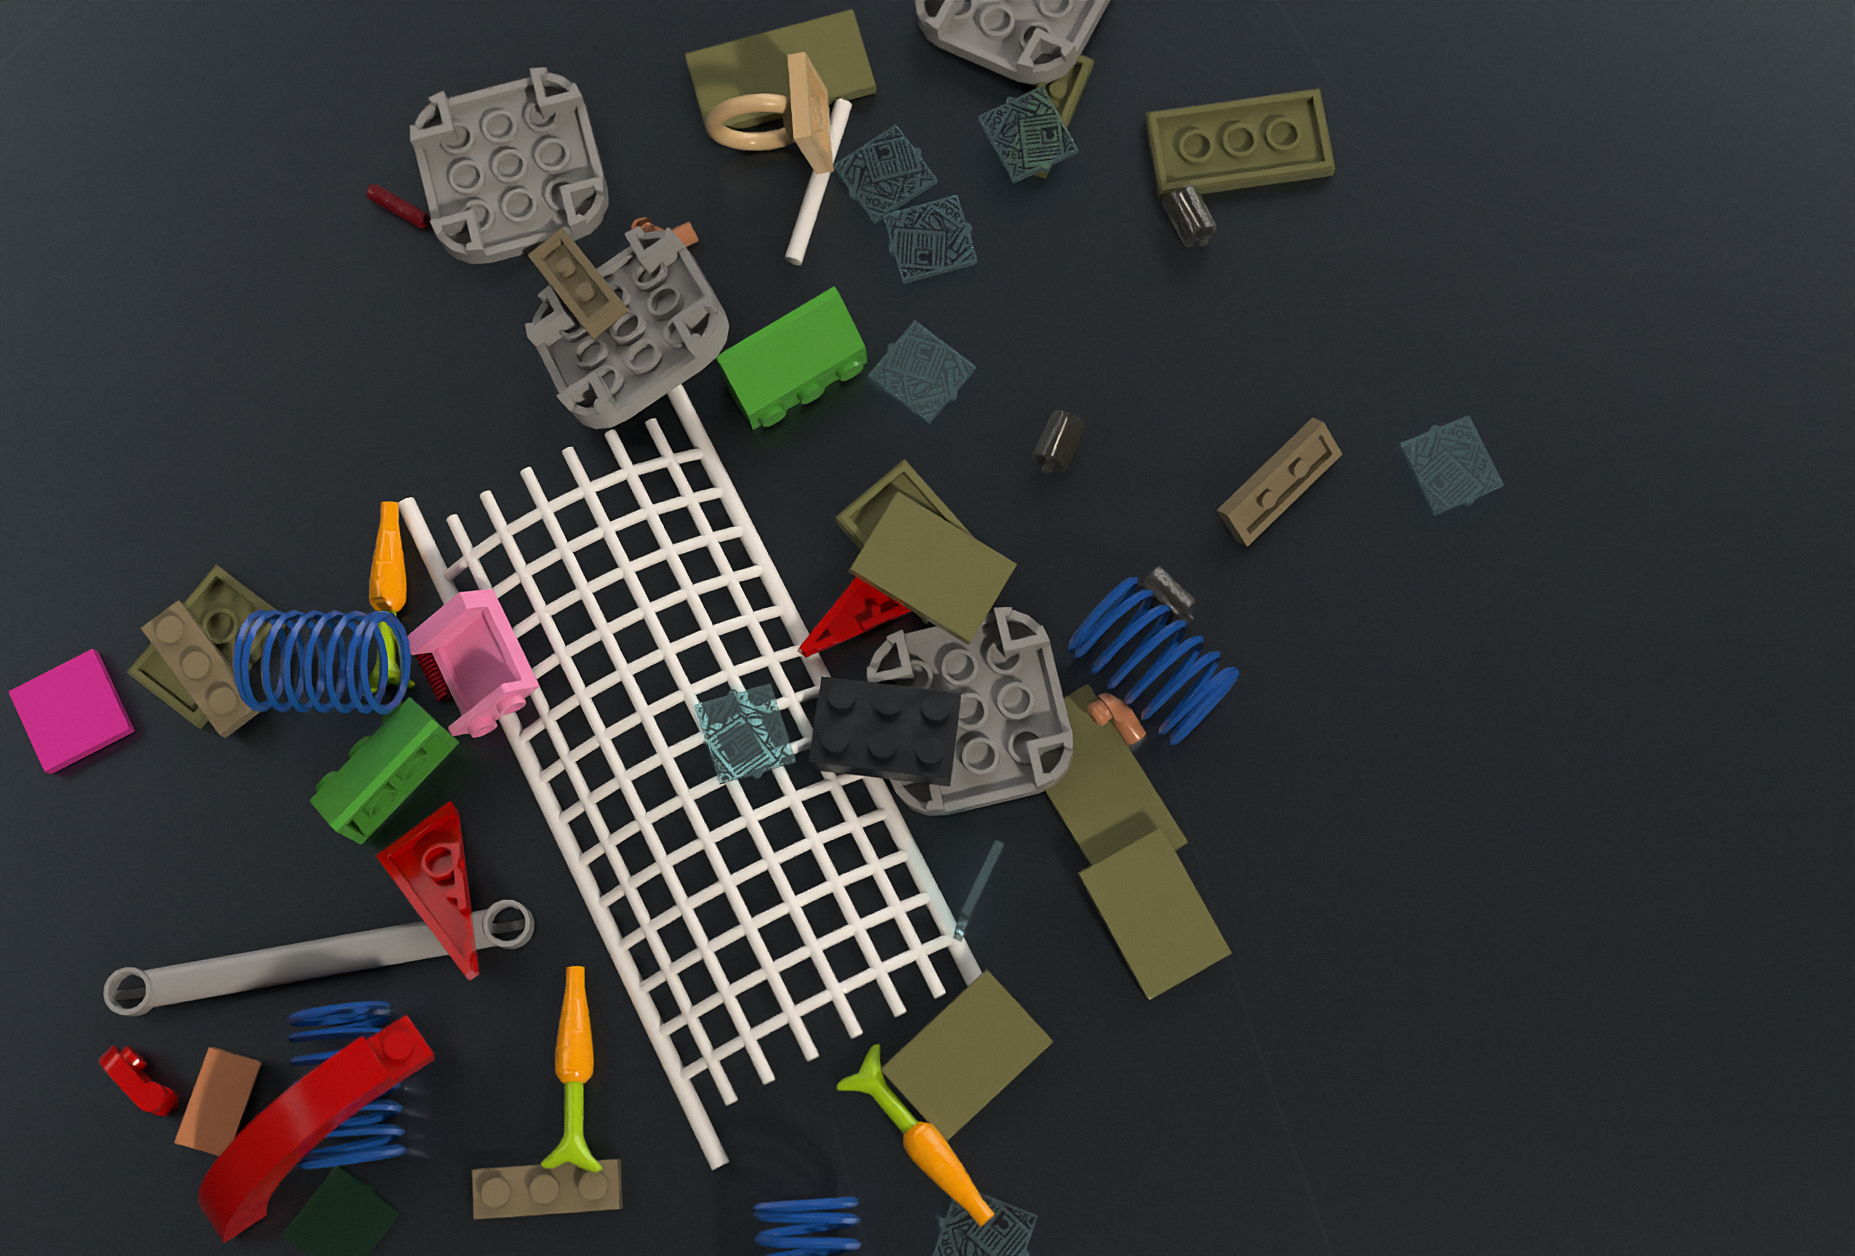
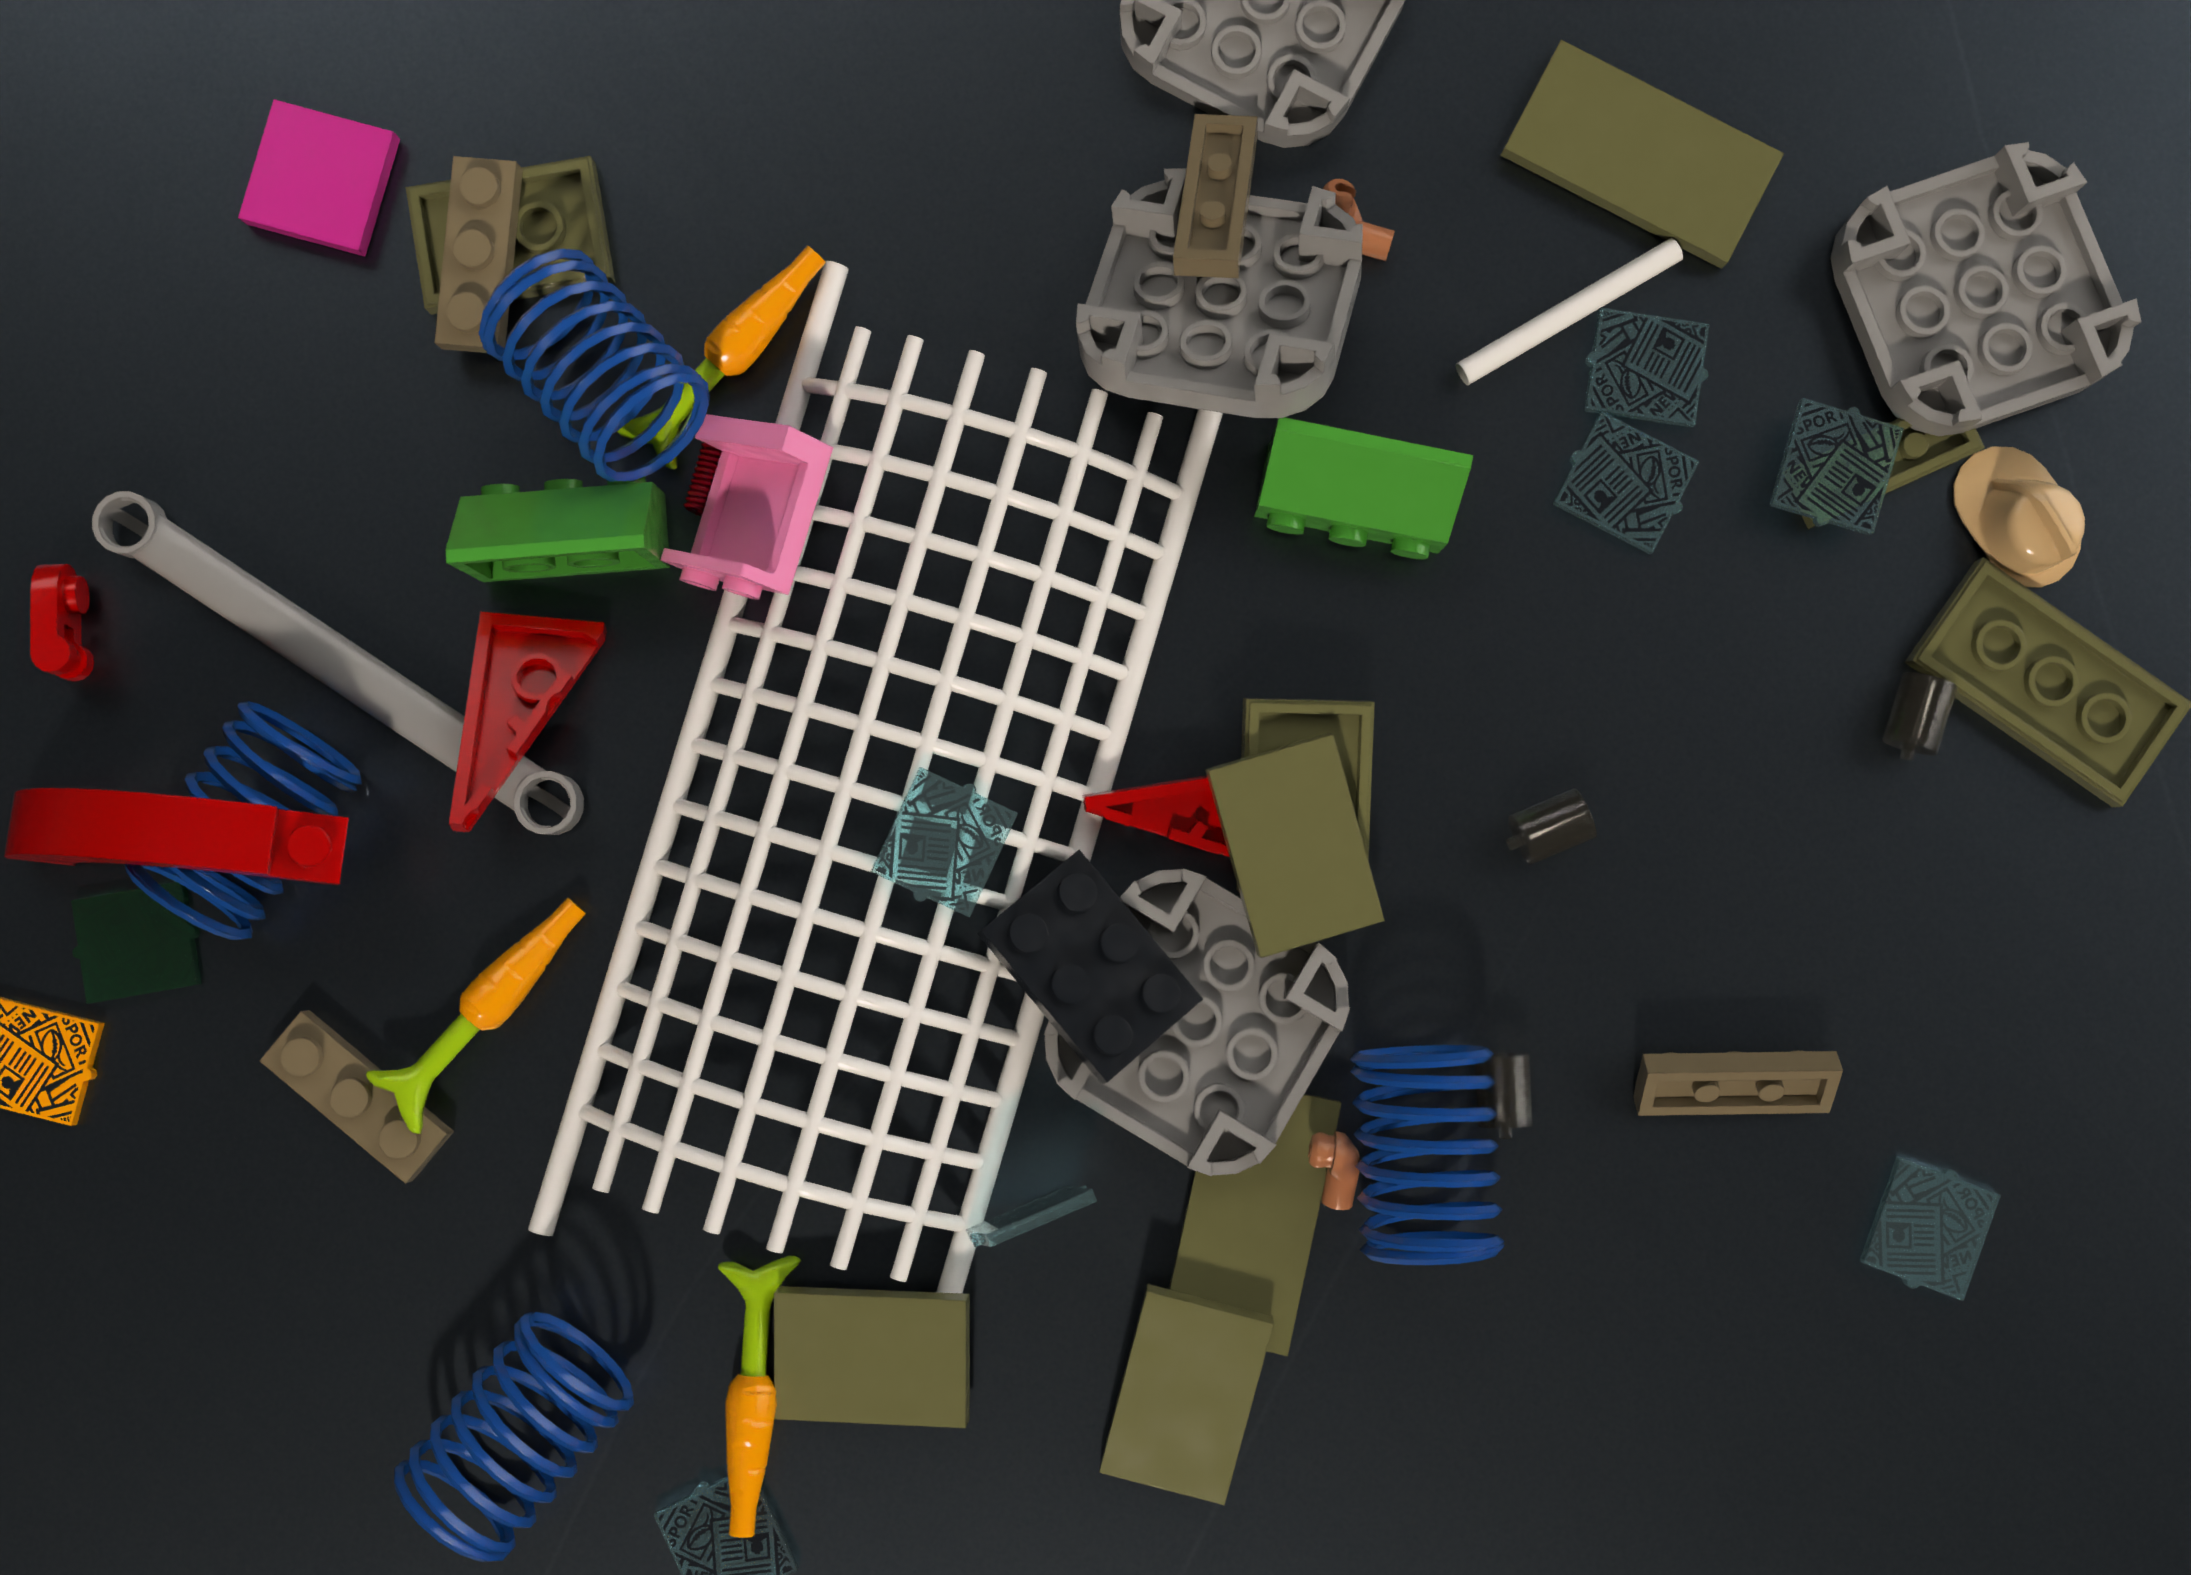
camera: 40 degrees right, 10 degrees up
nougat hinge [174,1047,262,1156] -> none
tan tile [705,52,834,174] -> none
clear light blue piece [869,320,976,424] -> none
none -> tan piece [1953,446,2085,588]

